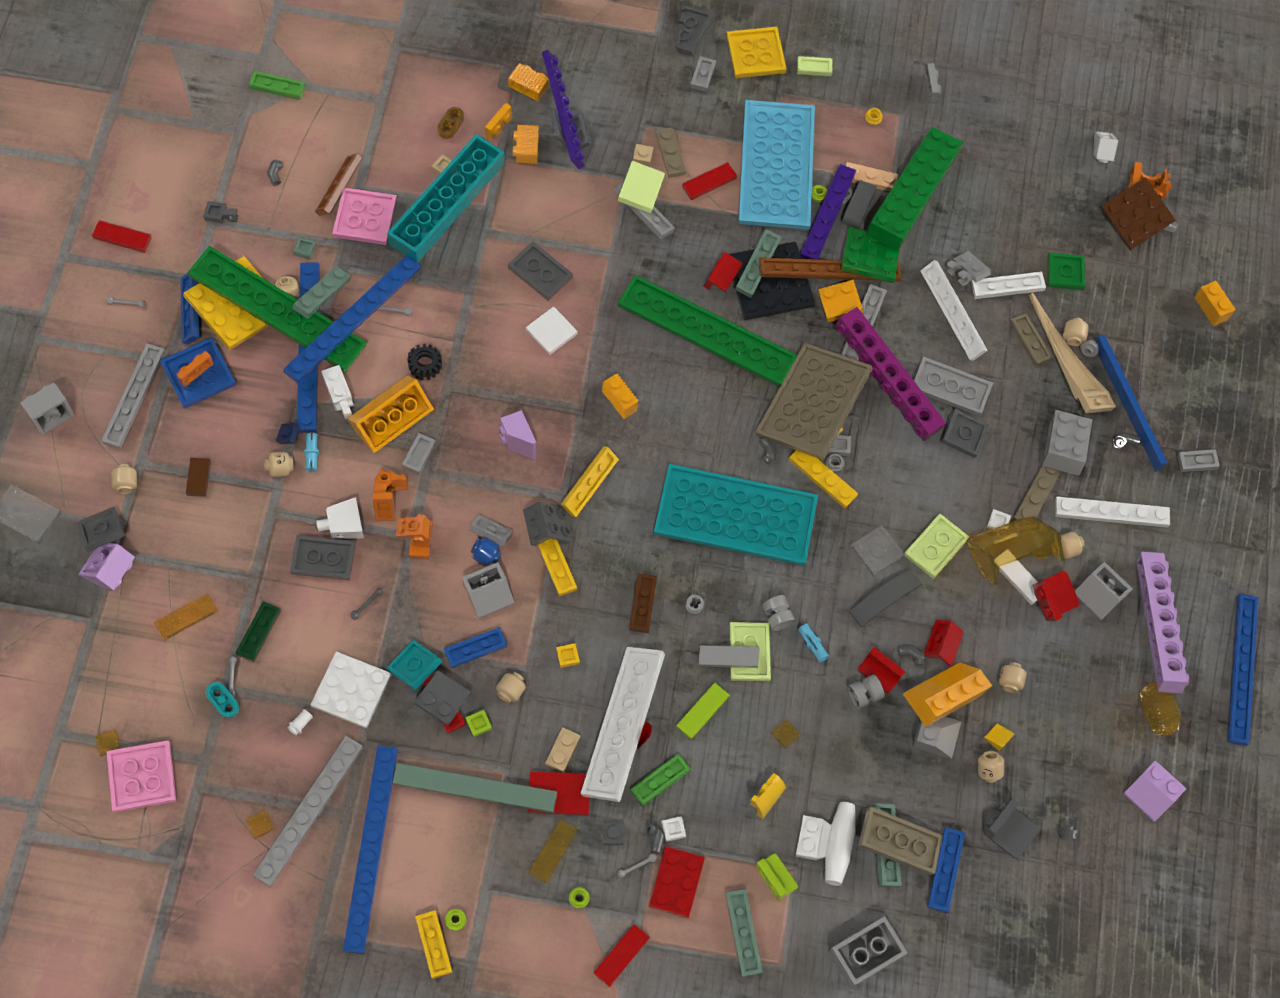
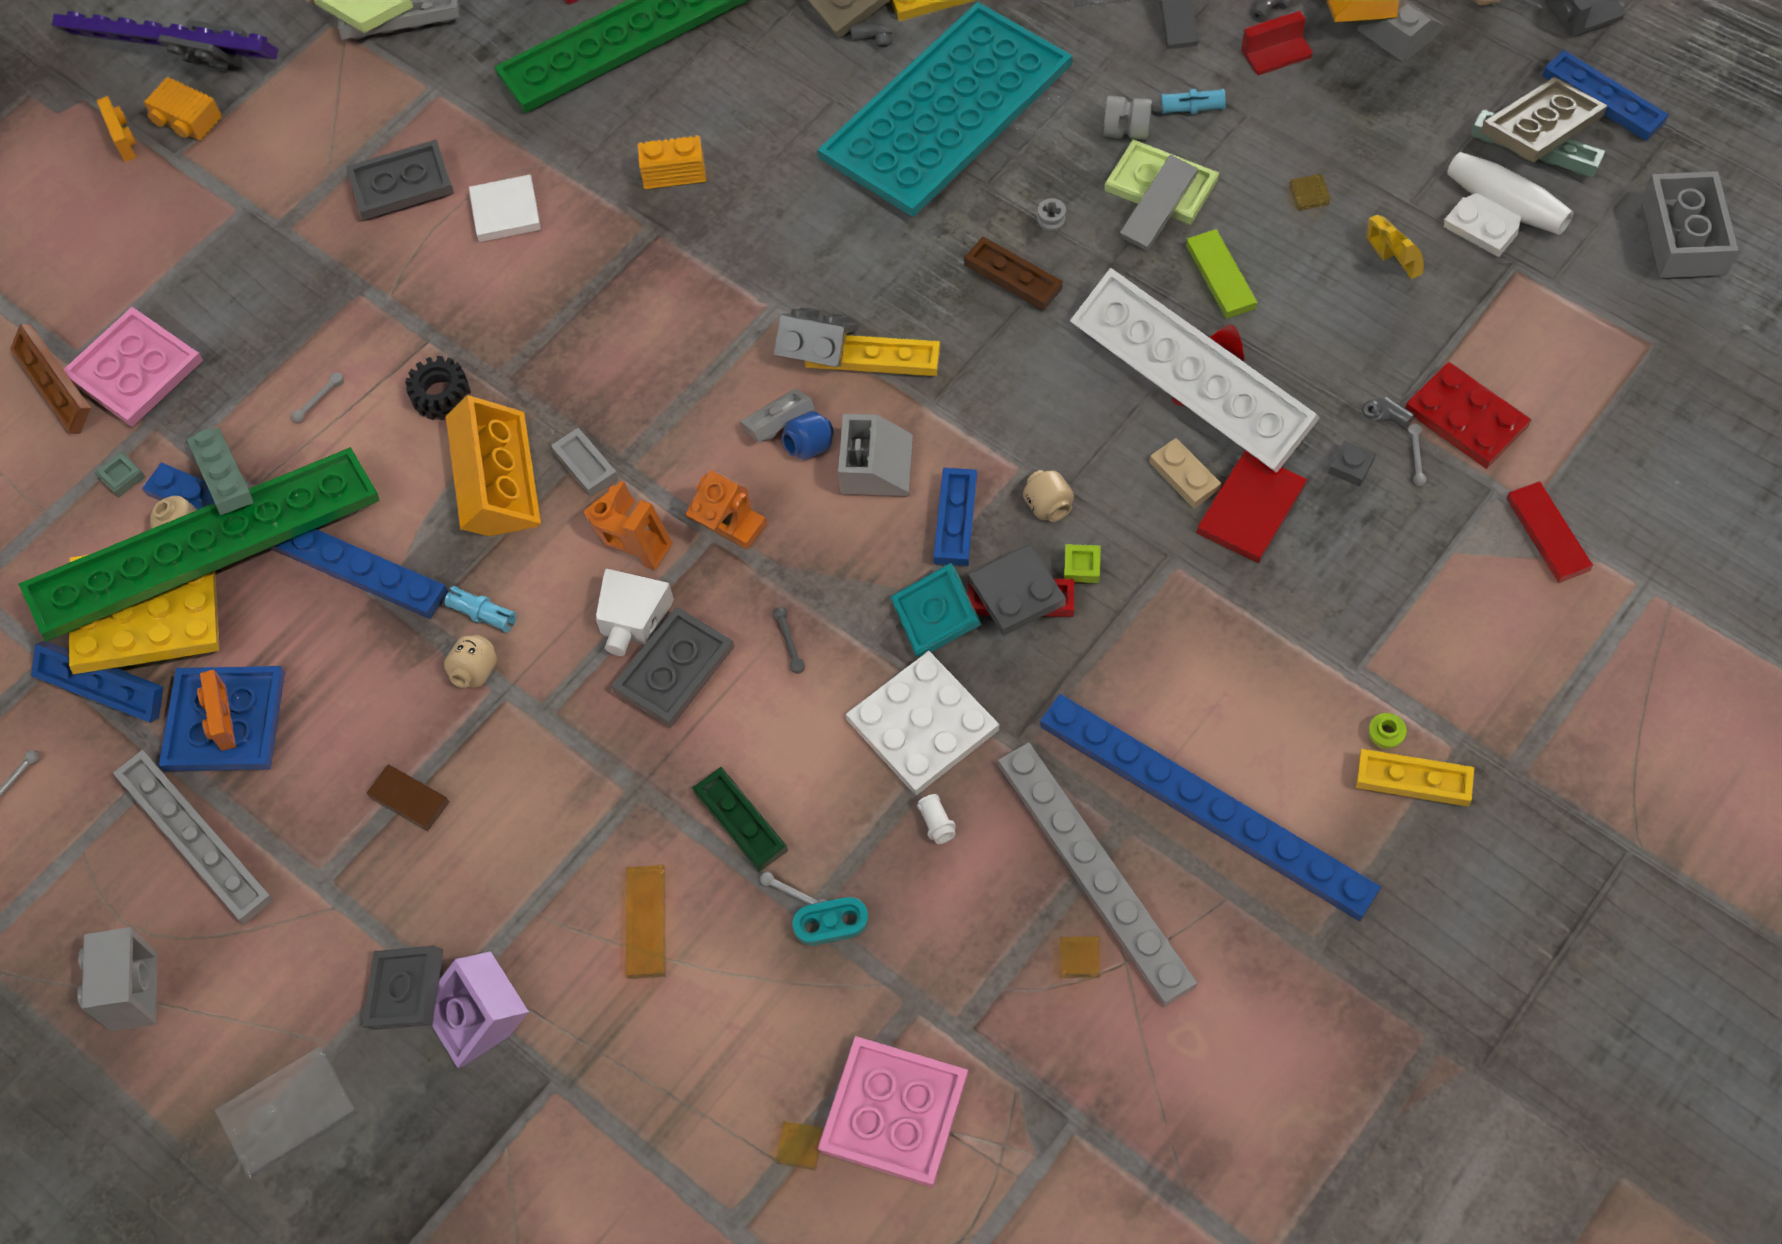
camera: 50 degrees left, 5 degrees down
tan head [111,464,137,494] -> none
dark blue plate [276,423,300,444] -> none
blue plate [283,255,421,384] -> none
white hinge [321,365,354,419] -> none
teal brick [387,134,505,263] -> none
sand green tile [393,763,557,813] -> none
tan plate [432,154,452,174] -> none
pearl gold plate [437,107,464,139] -> none
lavender slope [498,410,537,459] -> none
light orange brick [508,63,549,102] -> none
clear yellow tile [528,819,578,884] -> none
yellow plate [556,643,580,668] -> none
yellow plate [561,446,619,517] -> none
lime plate [569,887,590,909] -> none
bright green tile [630,753,691,807] -> none
white tile [661,816,686,842] -> none
sand green plate [725,889,763,978] -> none
lime panel [755,853,798,901] -> none
light grey wheel [848,675,884,709] -> none

